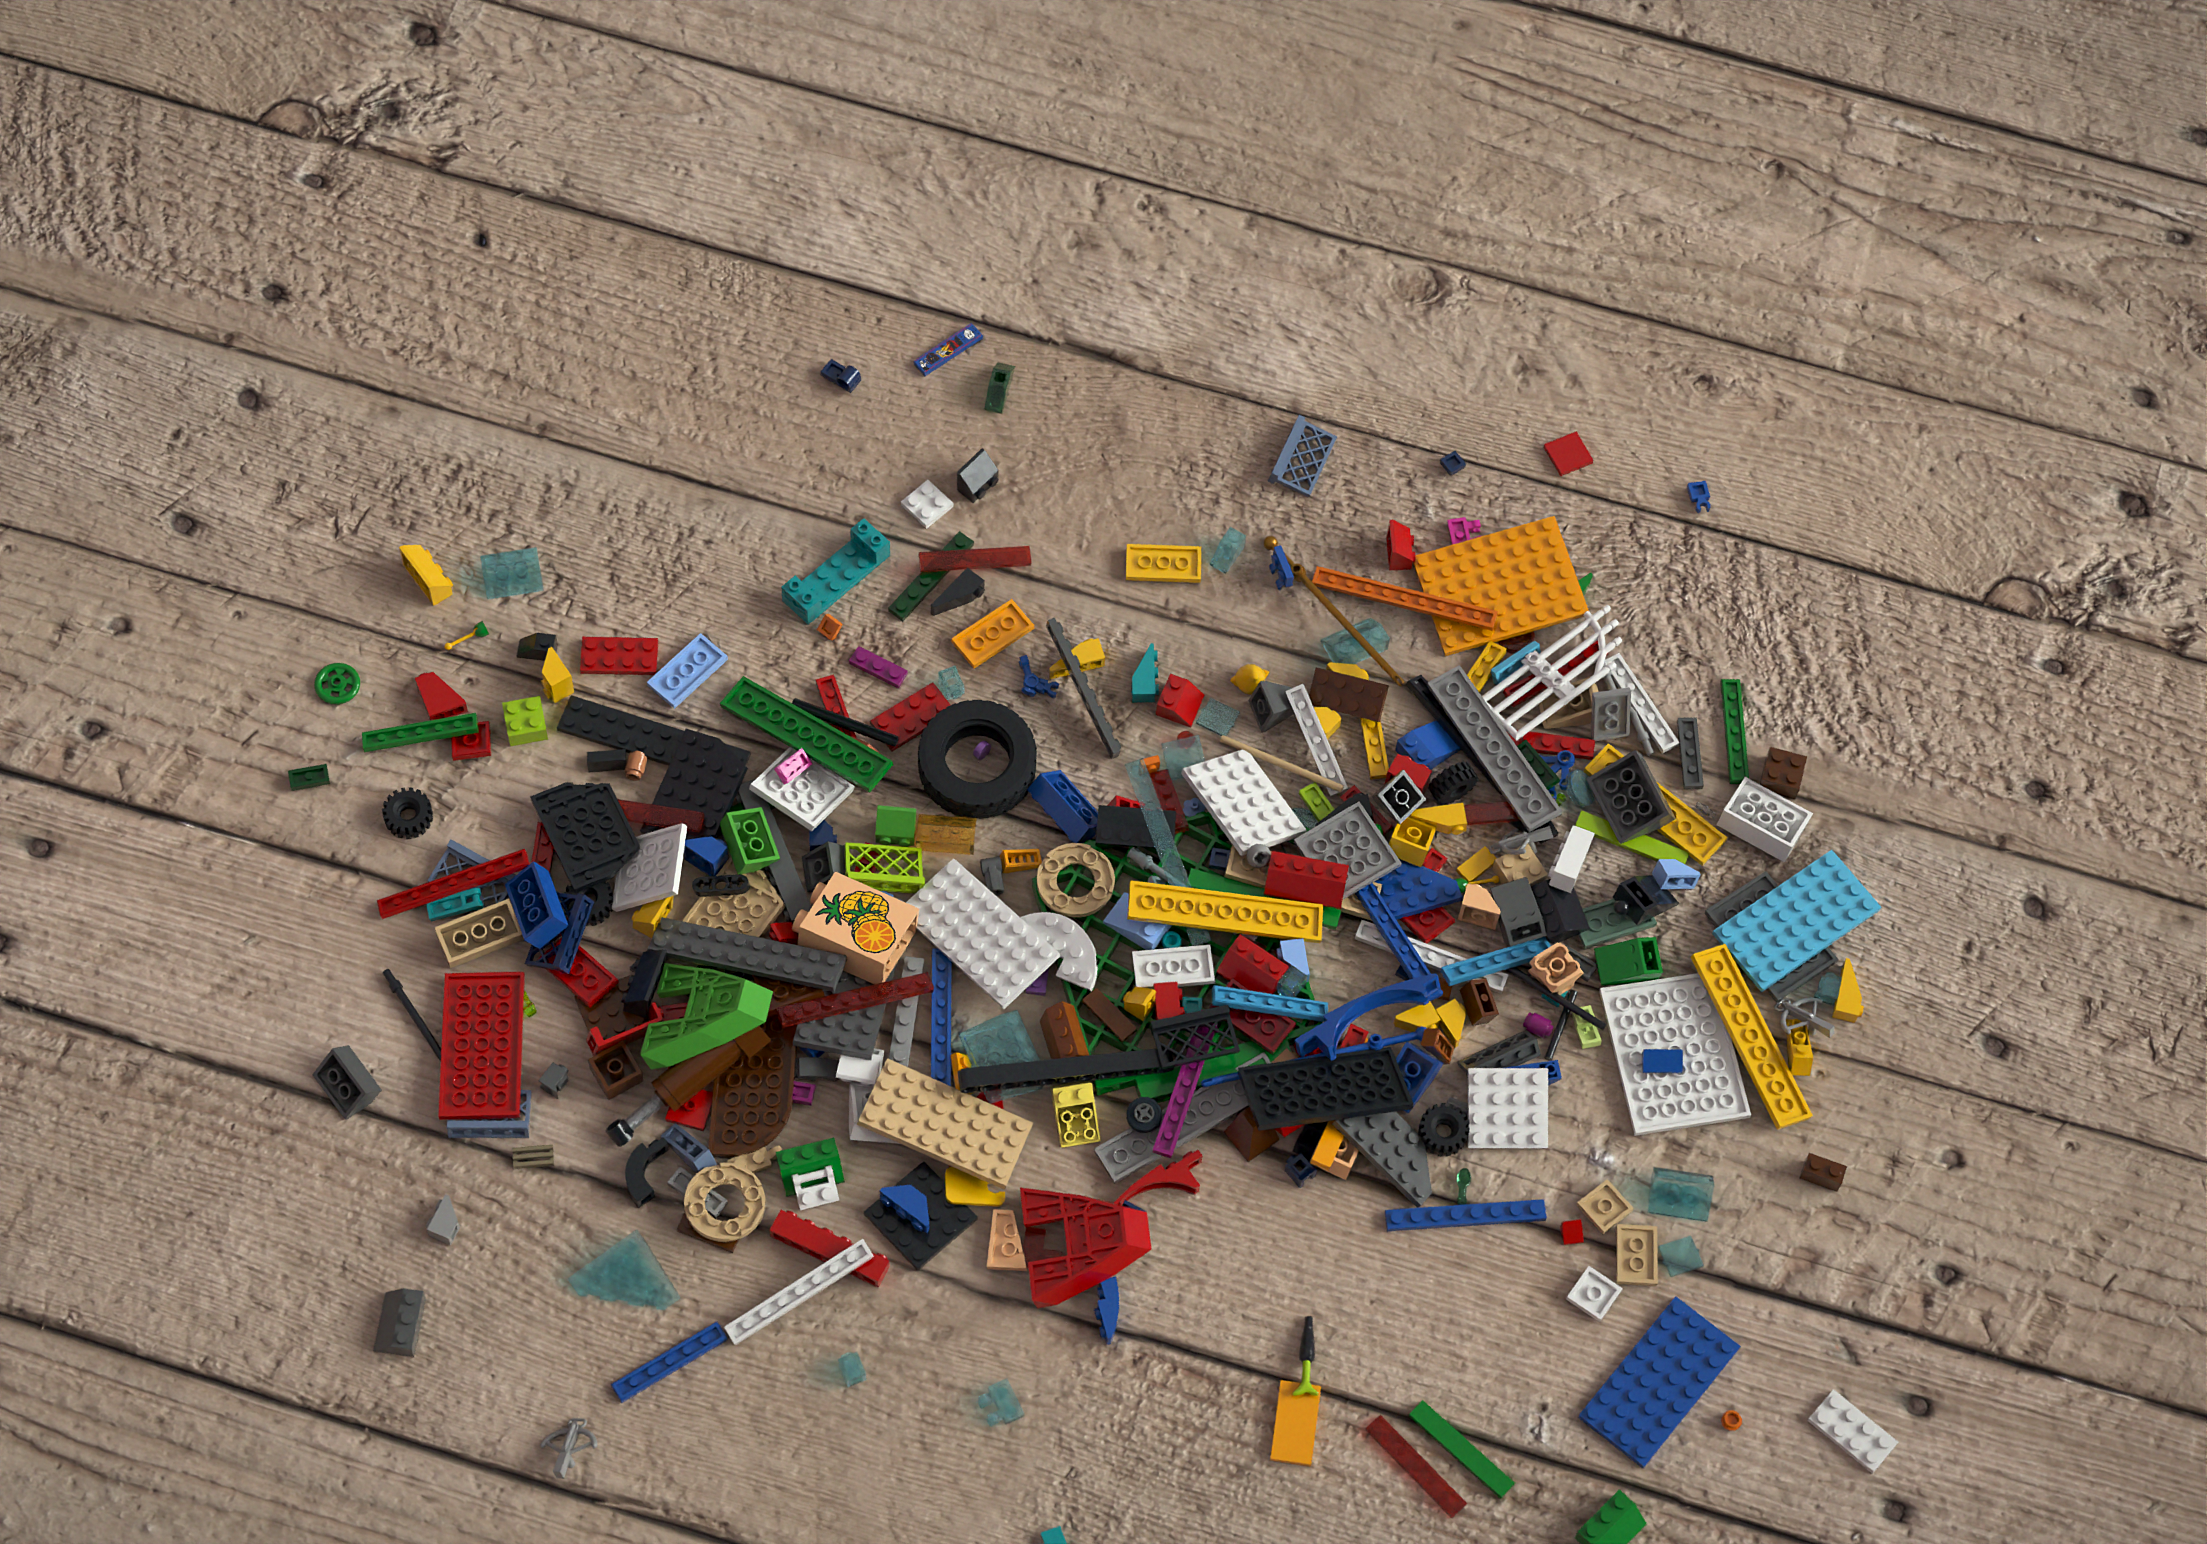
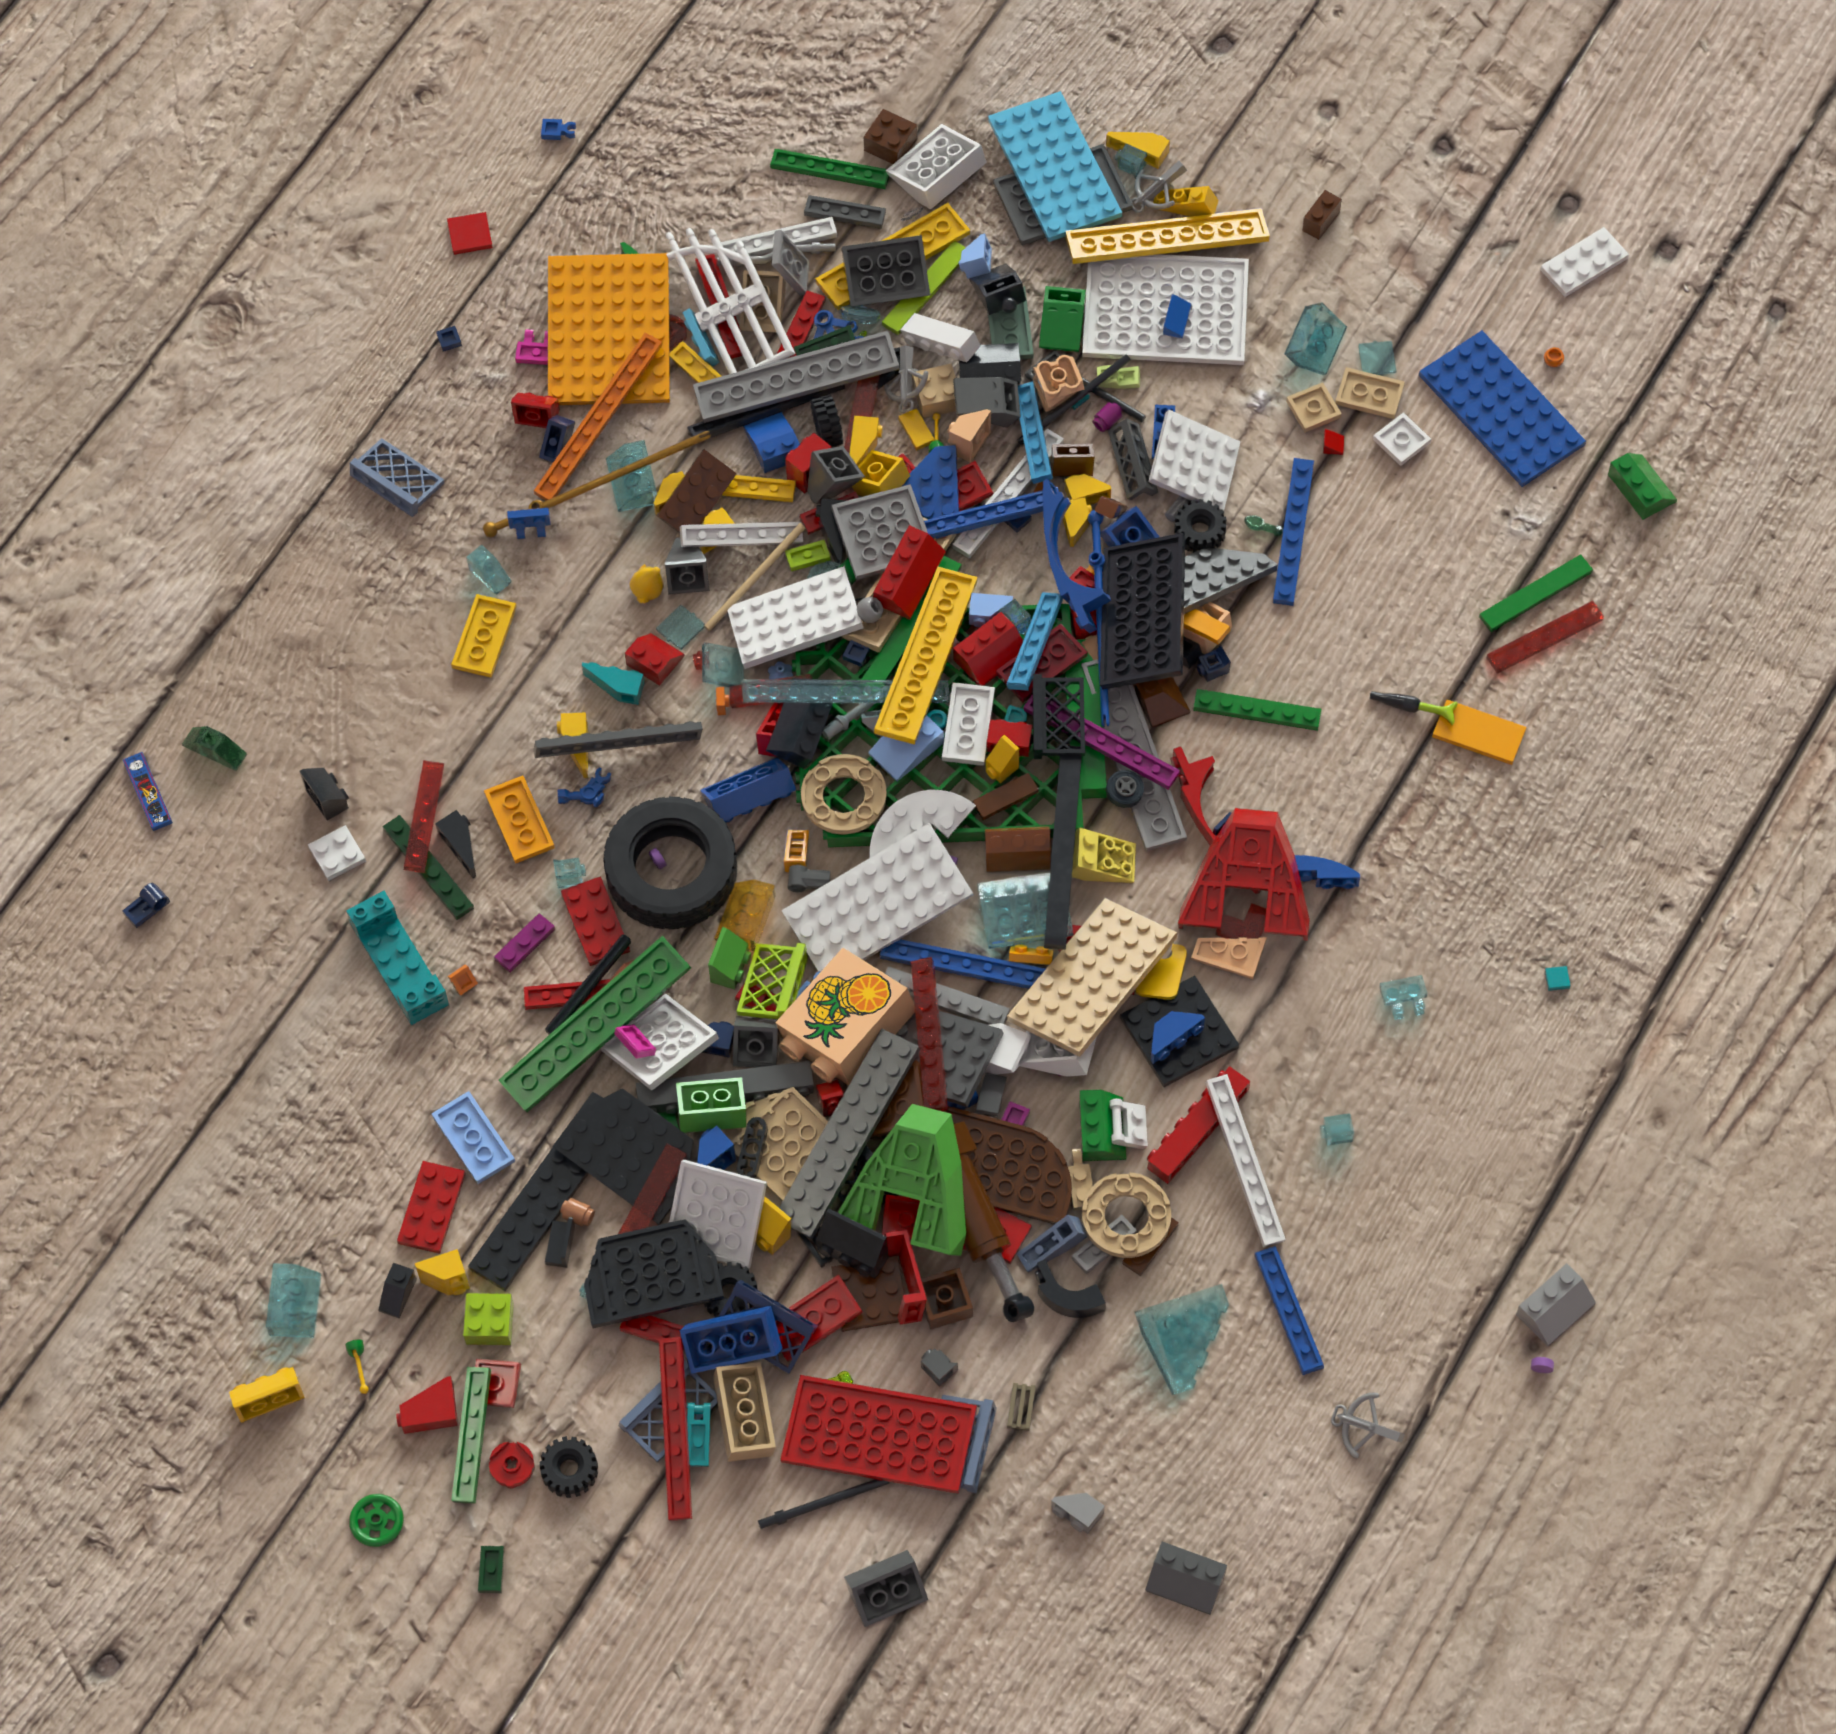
camera: 70 degrees left, 0 degrees up
none -> red plate [489,1442,535,1489]
none -> dark blue slope [539,415,575,462]
none -> green plate [1193,689,1322,731]

